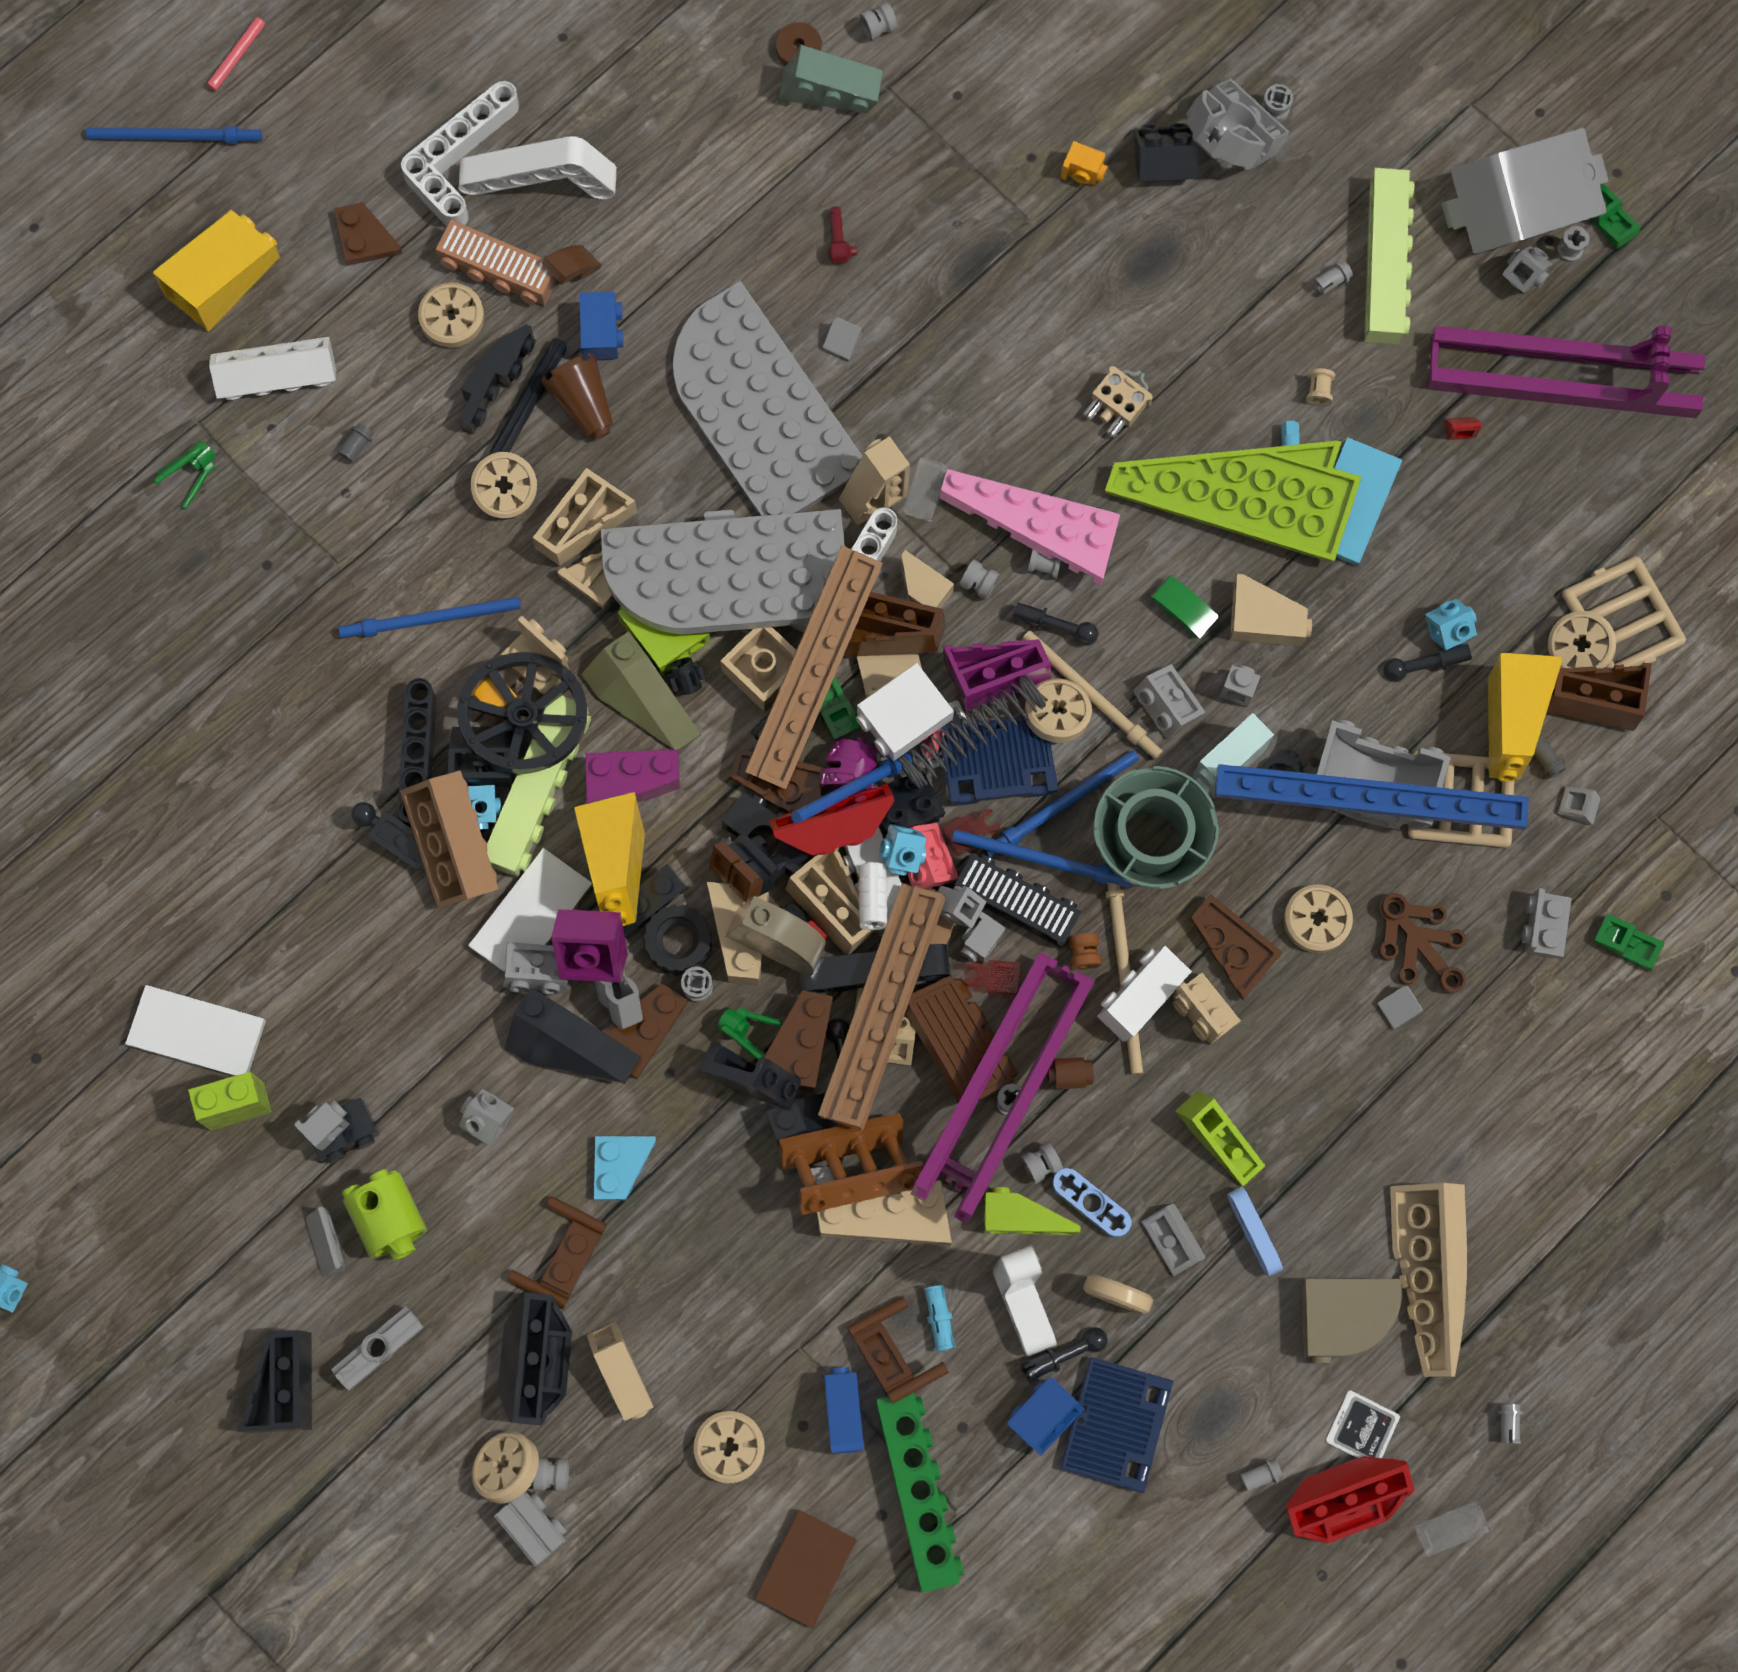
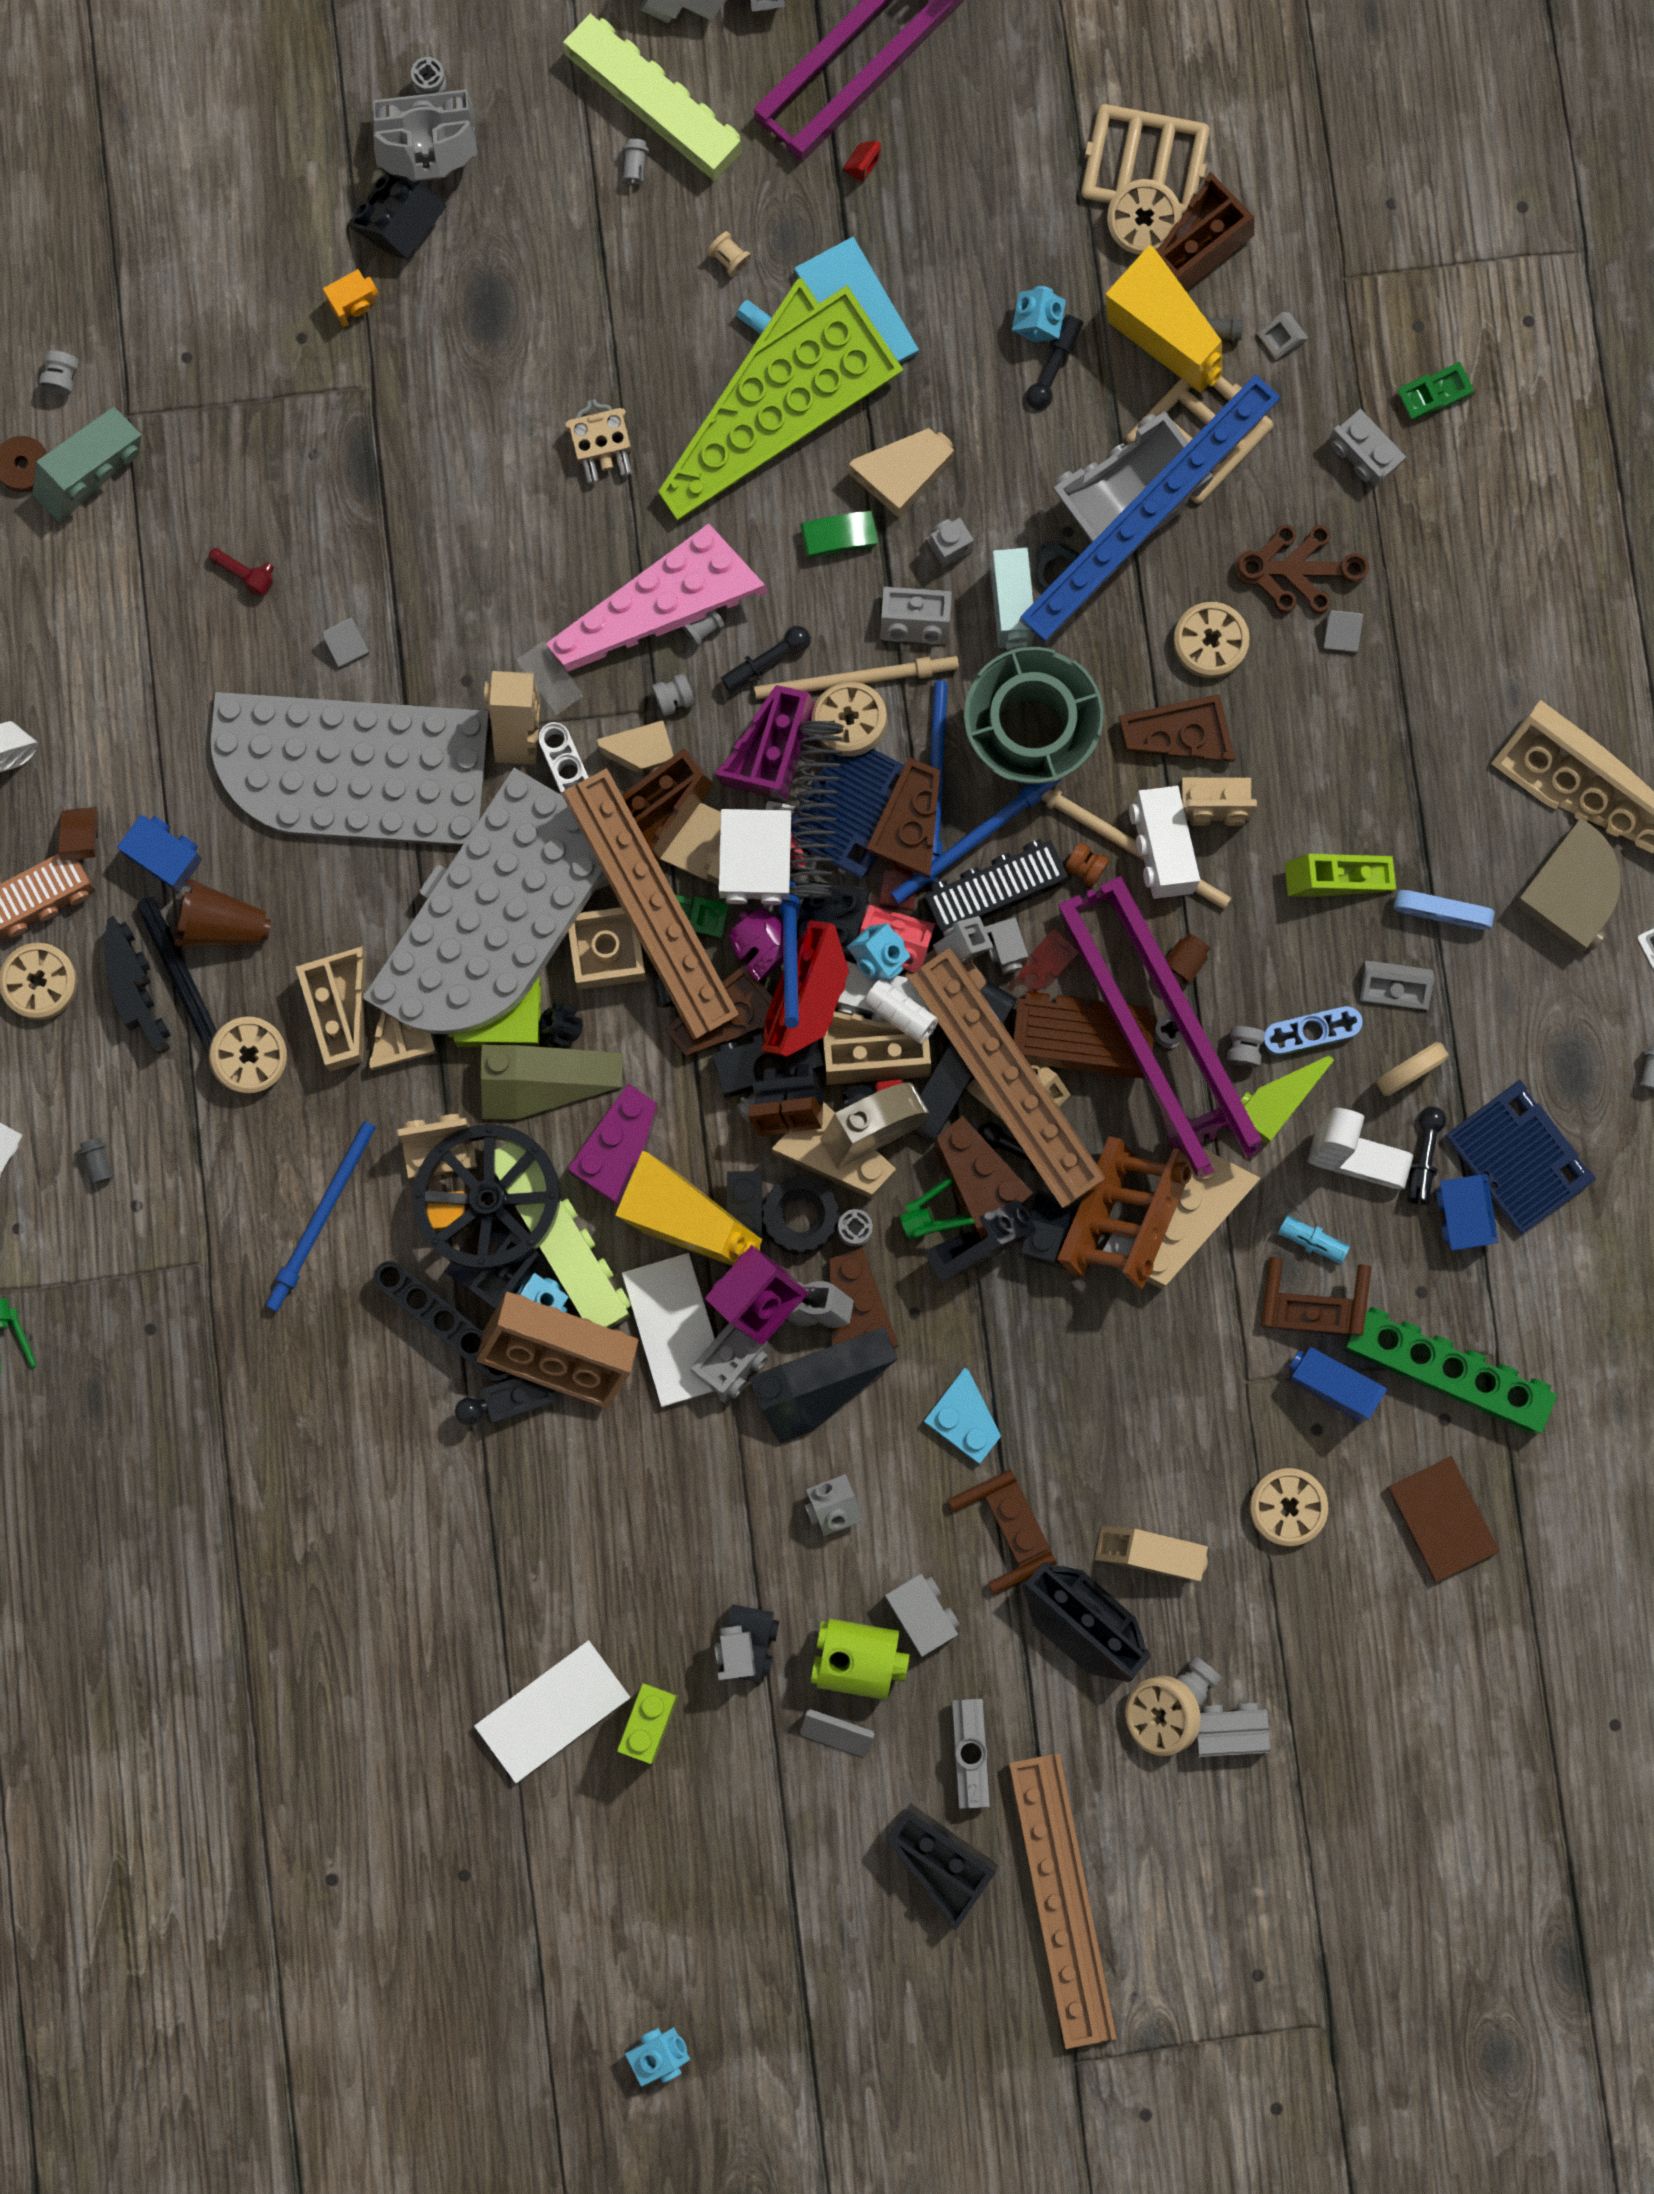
camera: 50 degrees left, 5 degrees up
none -> reddish brown wing [866,757,940,879]
none -> light grey piece [885,1573,960,1657]
none -> medium nougat plate [1009,1753,1117,2049]

